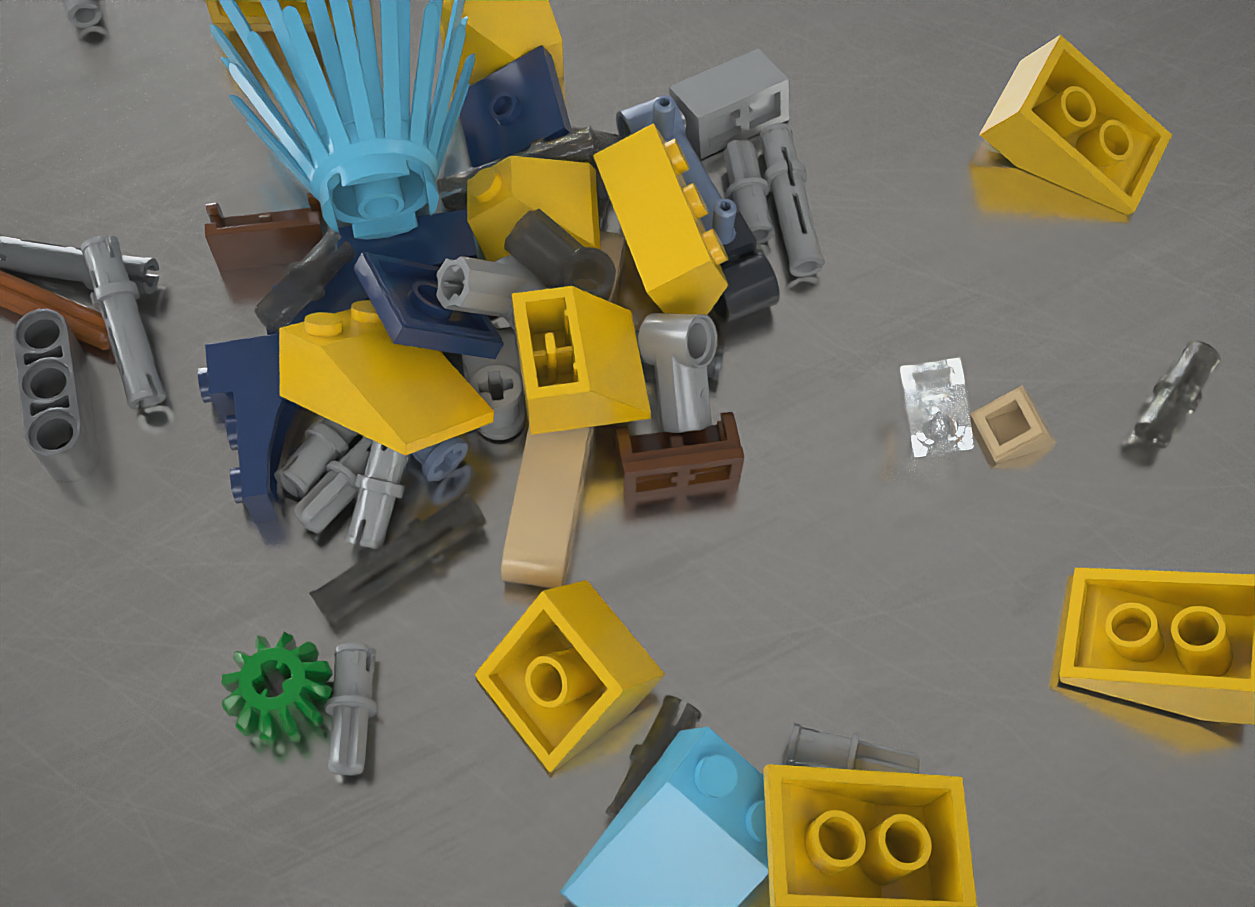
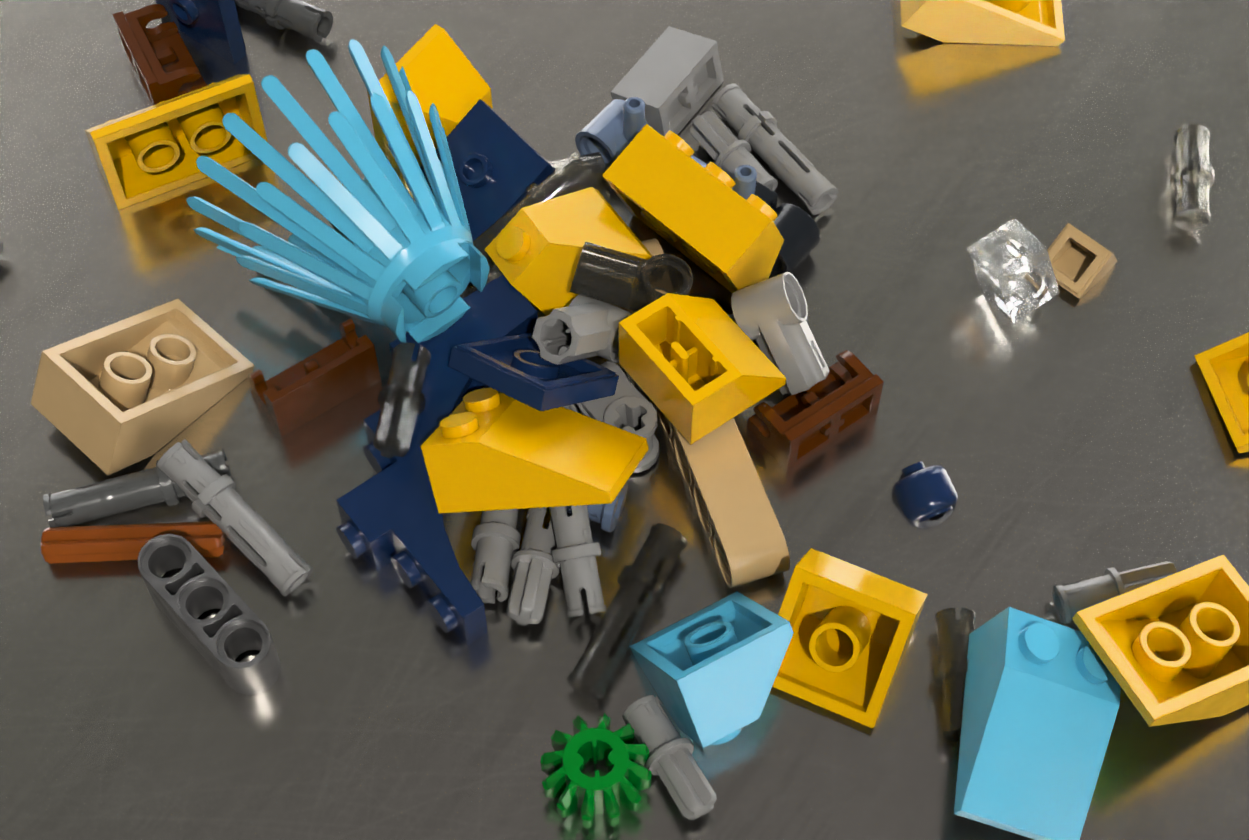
camera: 25 degrees left, 5 degrees down
none -> tan slope [31,299,255,476]
none -> medium azure slope [630,591,794,748]
none -> dark blue piece [892,461,958,522]

